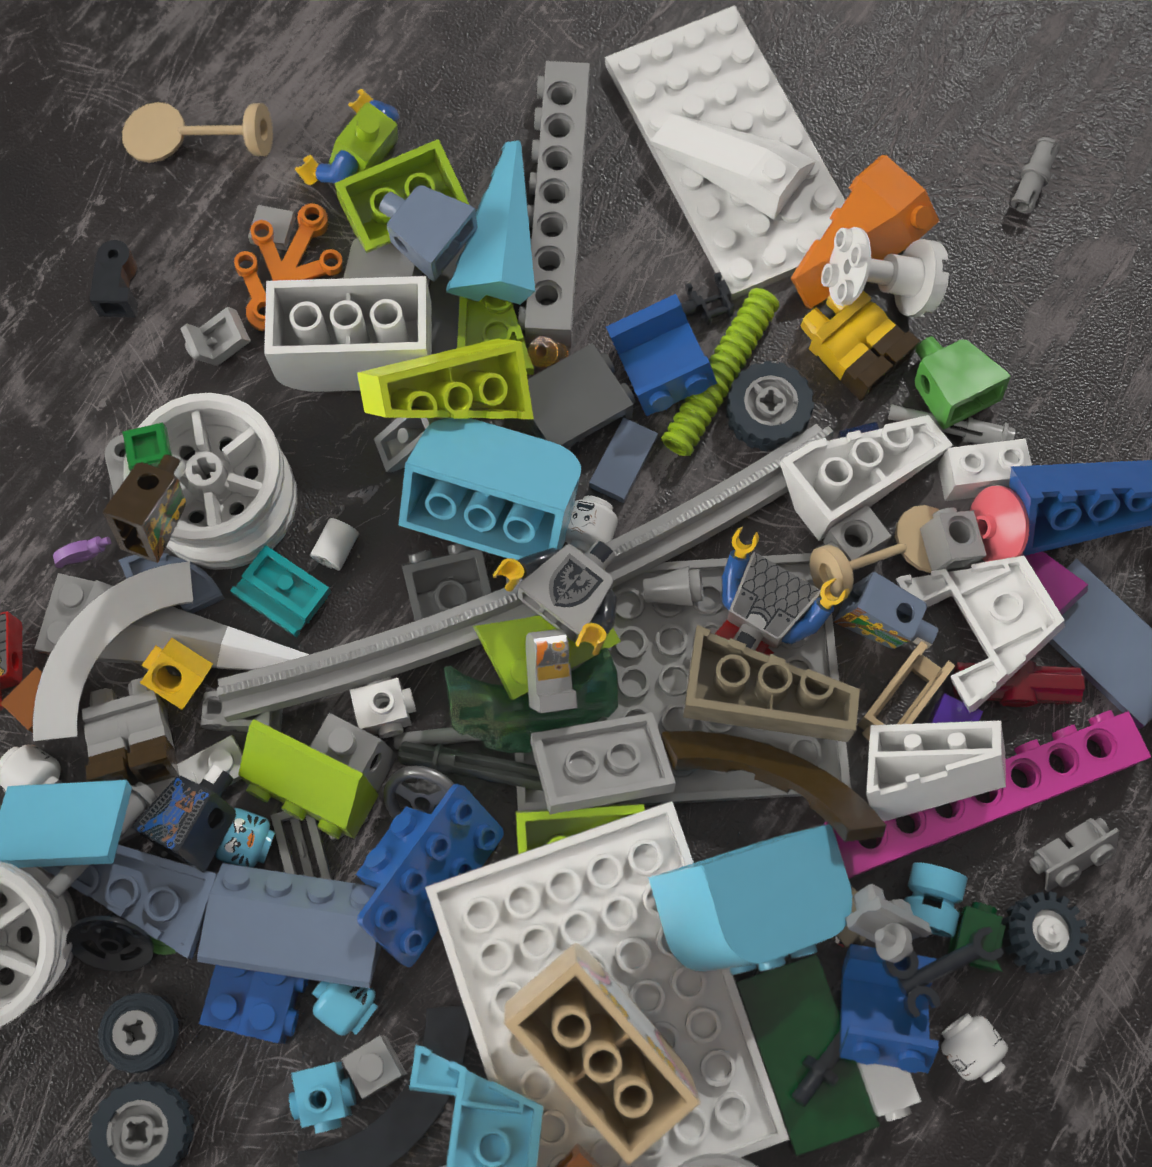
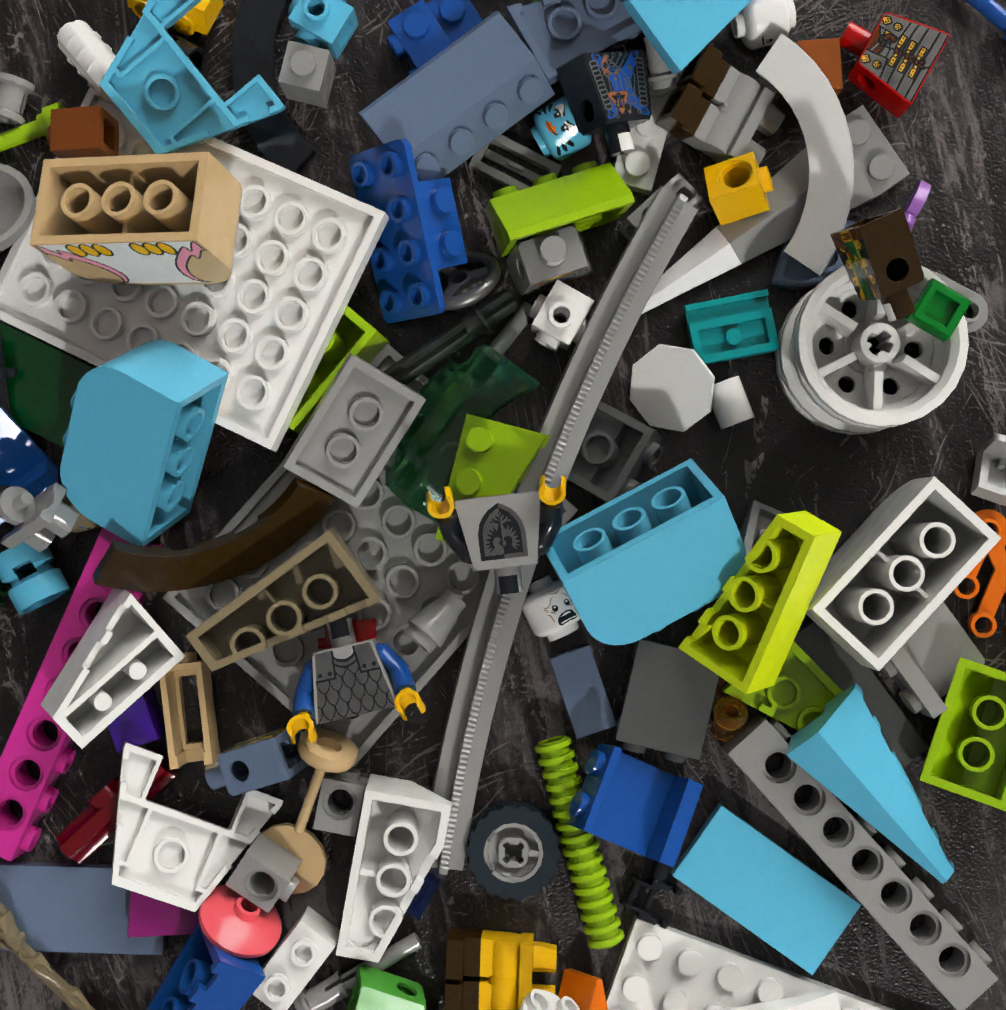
camera: 135 degrees right, 15 degrees up
medium azure head [311,981,378,1036] -> none
sand blue torso [379,185,478,282] -> none
light grey leg [526,629,577,713] -> none
none -> white piece [630,344,715,432]
none -> medium azure tile [671,803,861,975]

